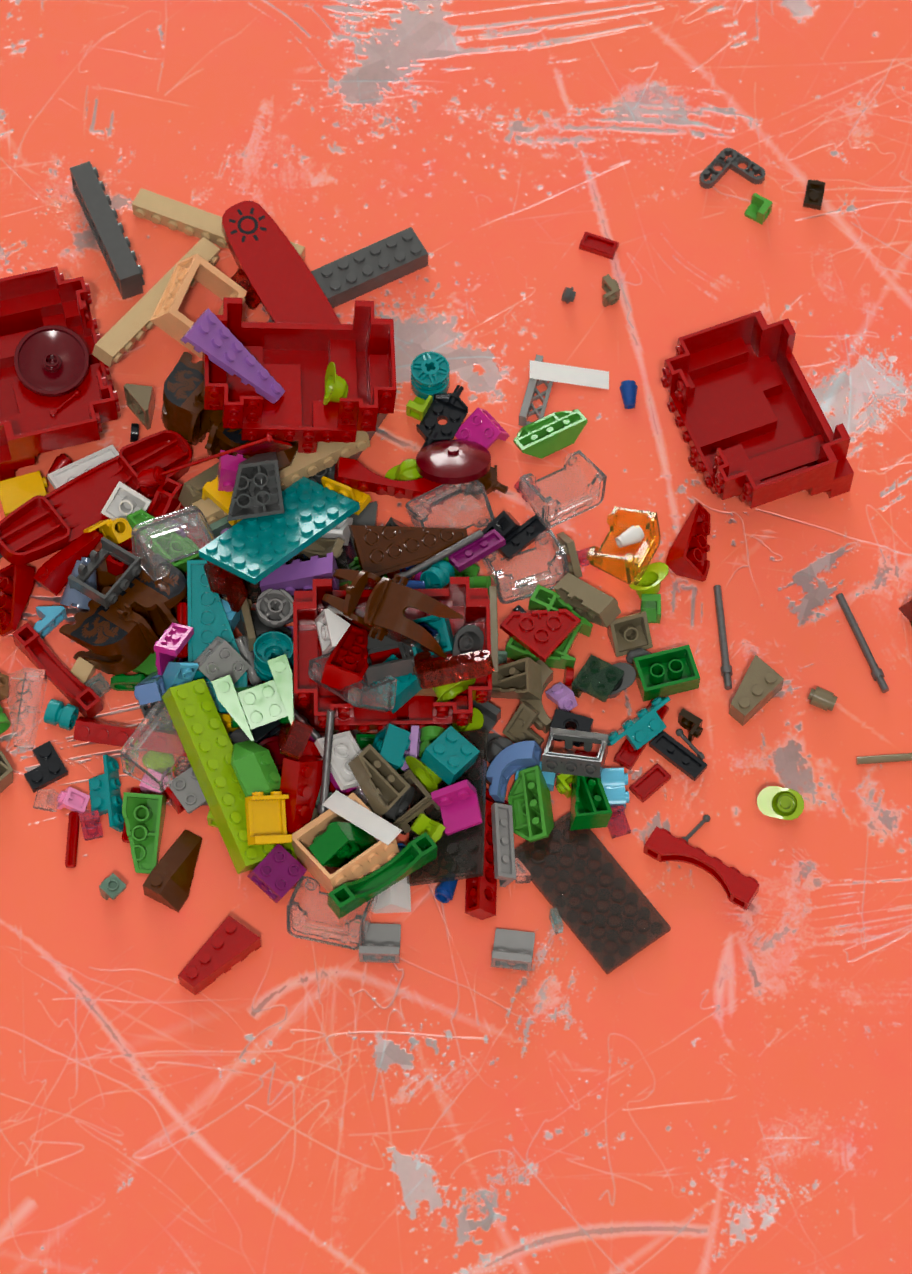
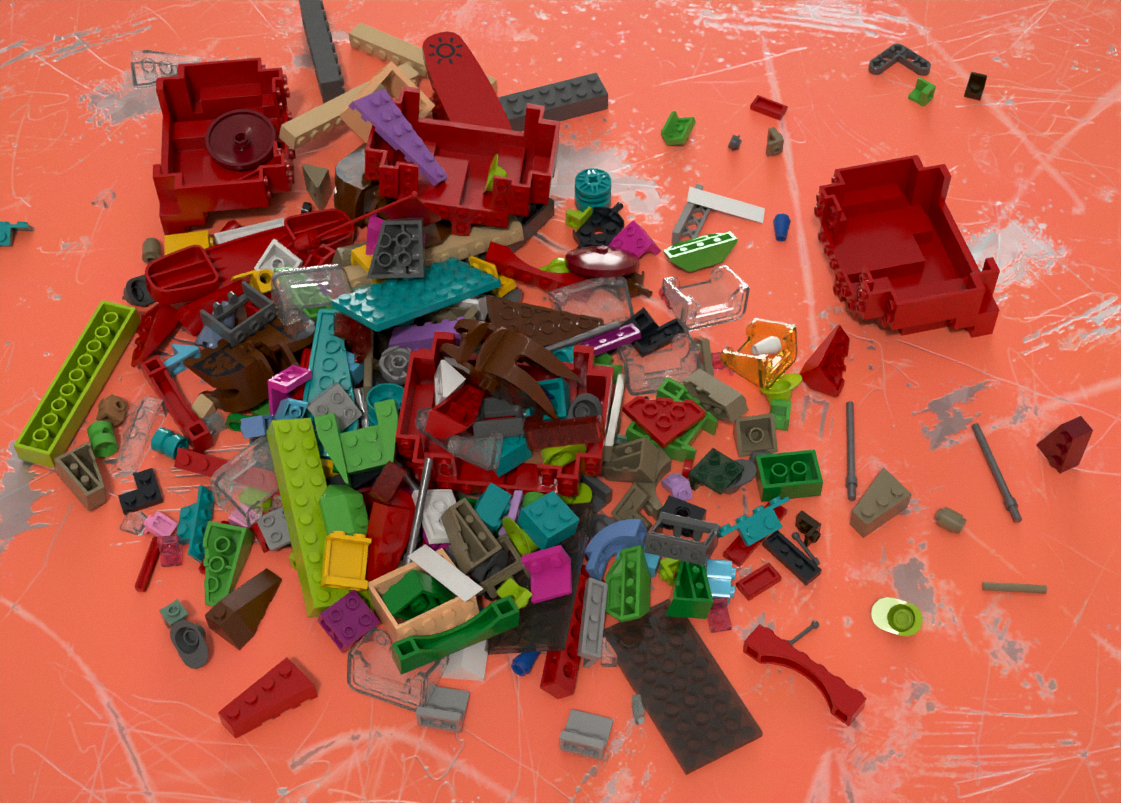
camera: 10 degrees right, 10 degrees down
none -> dark grey piece [170,620,208,669]
none -> bright green bracket [661,111,696,146]

